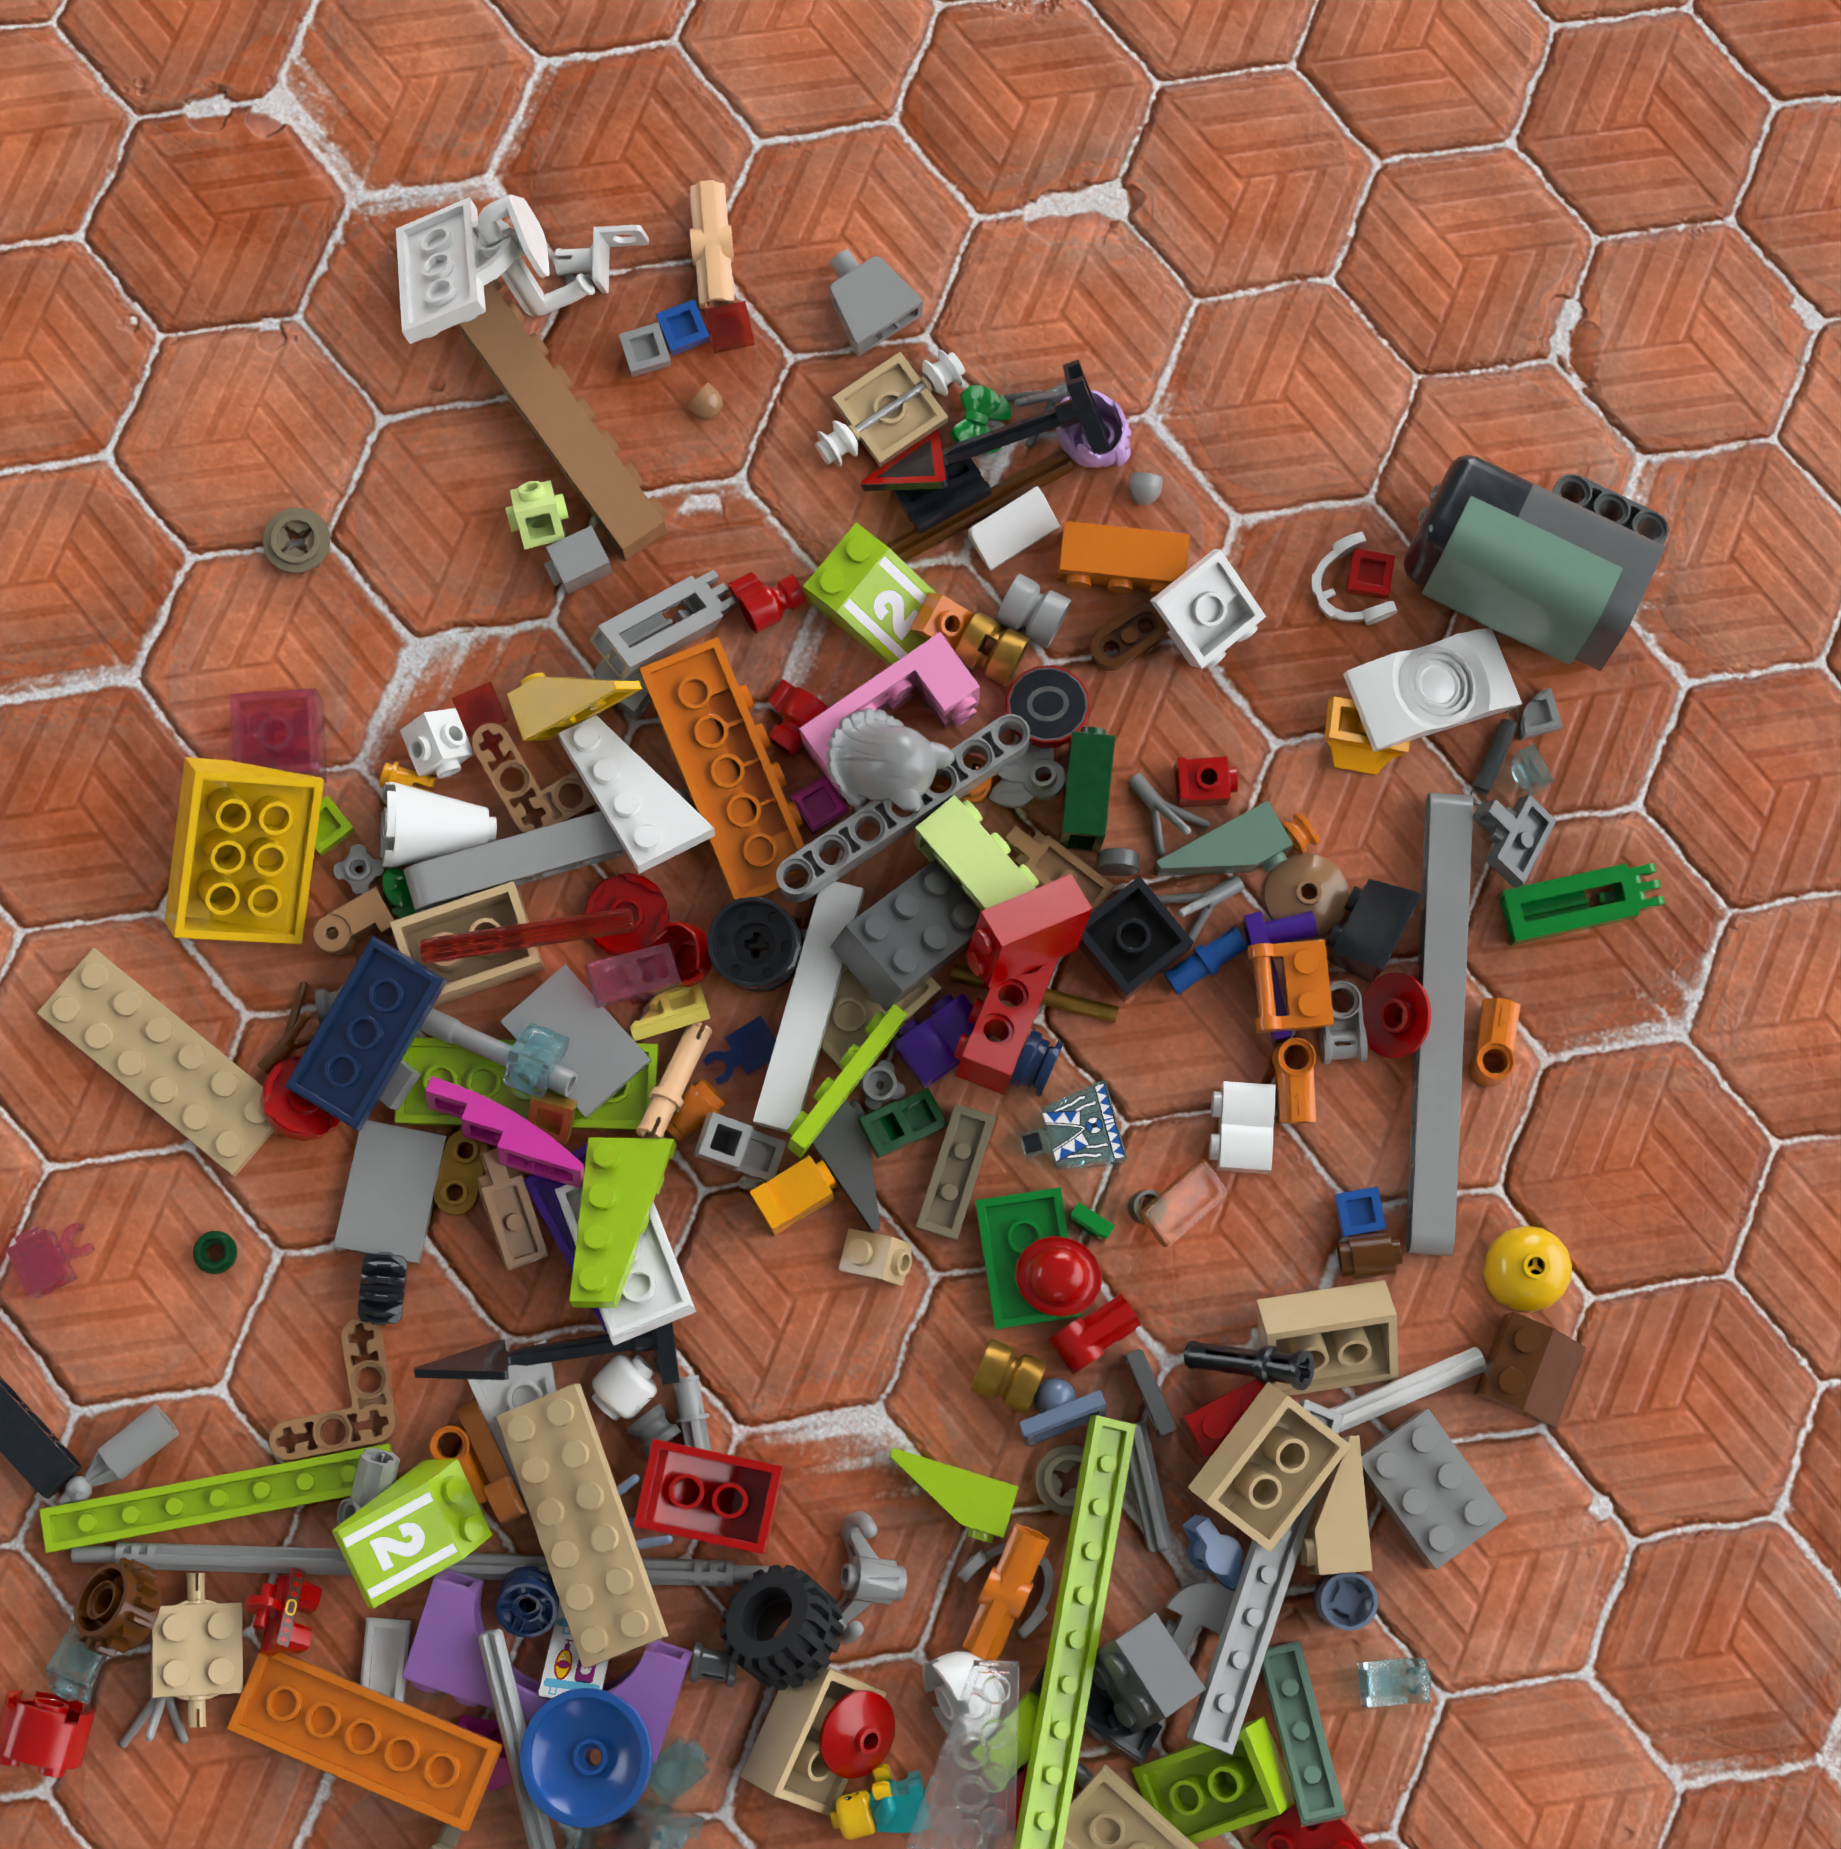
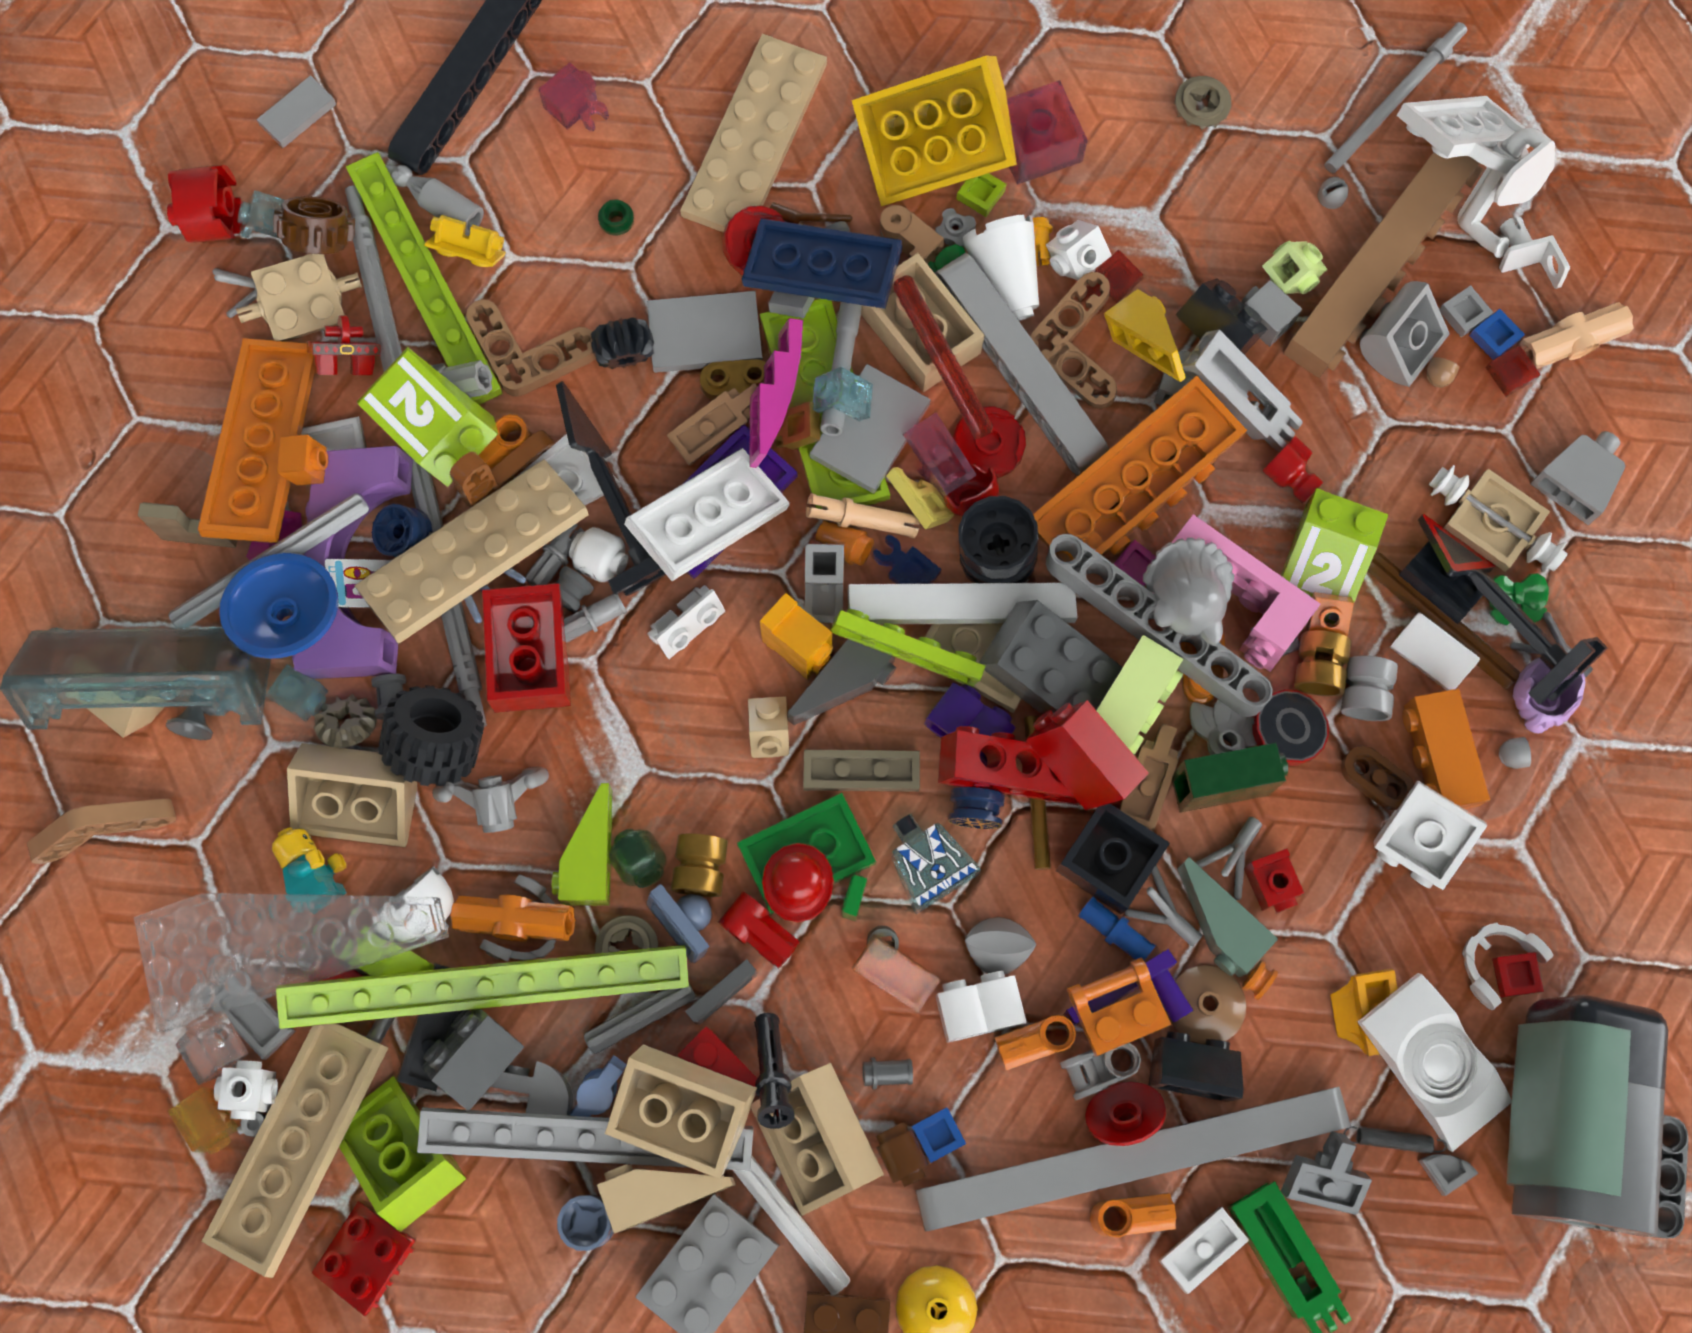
camera: 75 degrees right, 5 degrees down
white wing [558,715,715,874] -> none
lime wing [570,1137,677,1308] -> none
red piece [767,679,829,757] -> none
red dish [819,1690,895,1779] -> none
light grey plate [857,1060,905,1110] -> none
dark green slope [857,1087,948,1159] -> none
dark grey tile [1096,848,1139,876] -> none
sand green tile [1261,1641,1346,1827] -> none
clear light blue bracket [1357,1658,1431,1708] -> none
clear light blue plate [1511,744,1554,796] -> none
none -> orange plate [277,434,328,486]
none -> dark tan gear [314,694,377,748]
none -> yellow hinge [424,215,506,267]
none -> light grey axle [525,524,585,586]
none -> clear green head [609,829,667,888]
none -> white hinge [647,585,725,659]
none -> dark grey pin [862,1057,913,1090]
none -> light grey piece [965,917,1036,974]
none -> white plate [1158,1207,1249,1294]
none -> black brick [1176,278,1268,355]
none -> light grey hinge [1317,177,1348,209]
none -> light grey bar [1324,22,1467,174]
none -> light grey brick [1360,281,1450,387]

